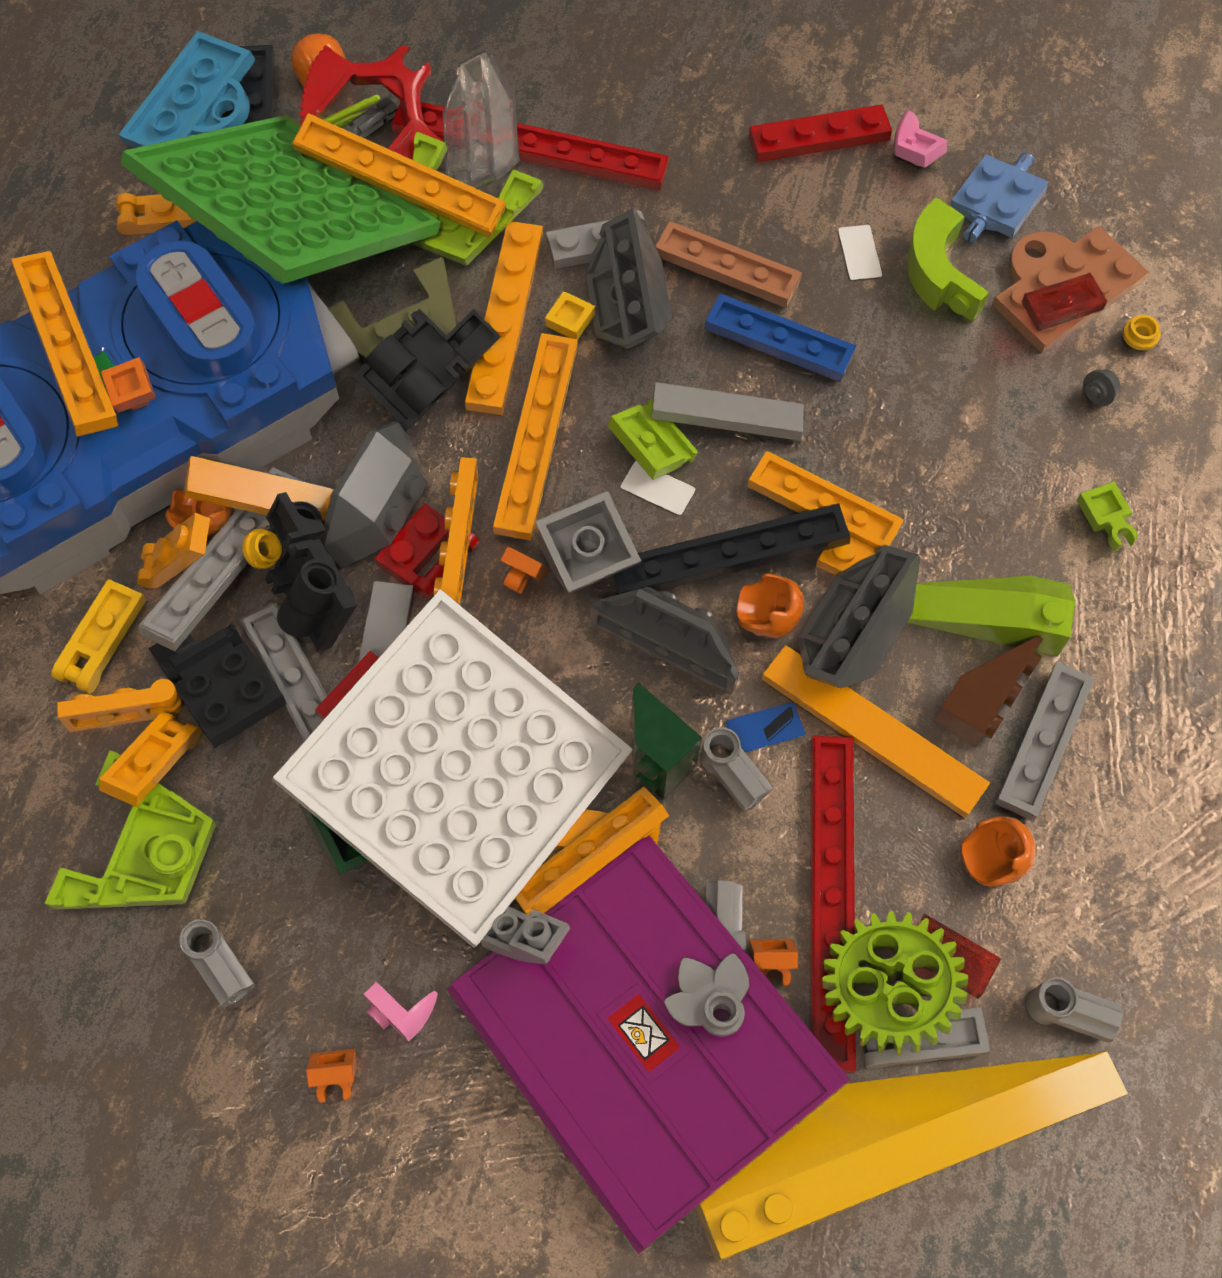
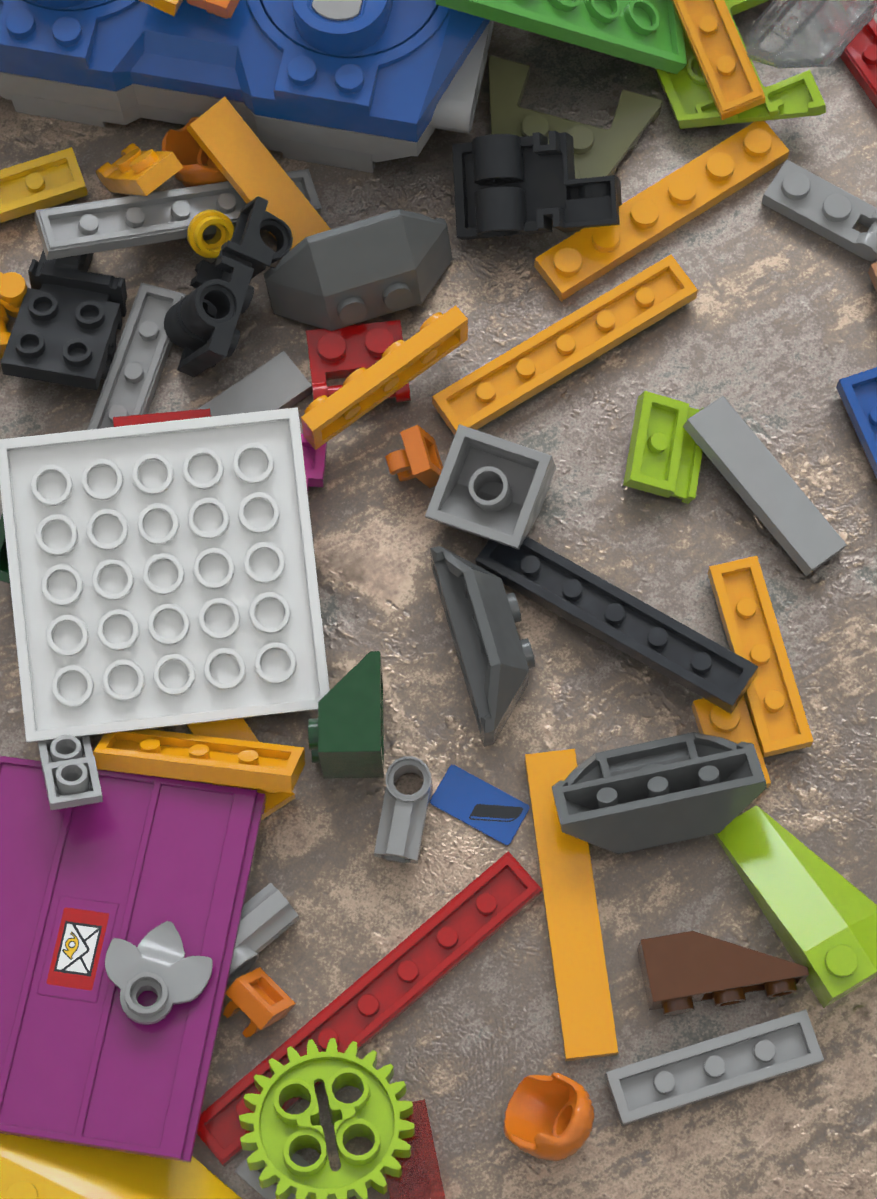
camera: 50 degrees right, 5 degrees up
yellow plate [545,291,596,339] -> none
dark grey wedge [585,209,672,349] -> none
white sticker [620,461,696,515] -> none
orange hair [736,573,804,639] -> none

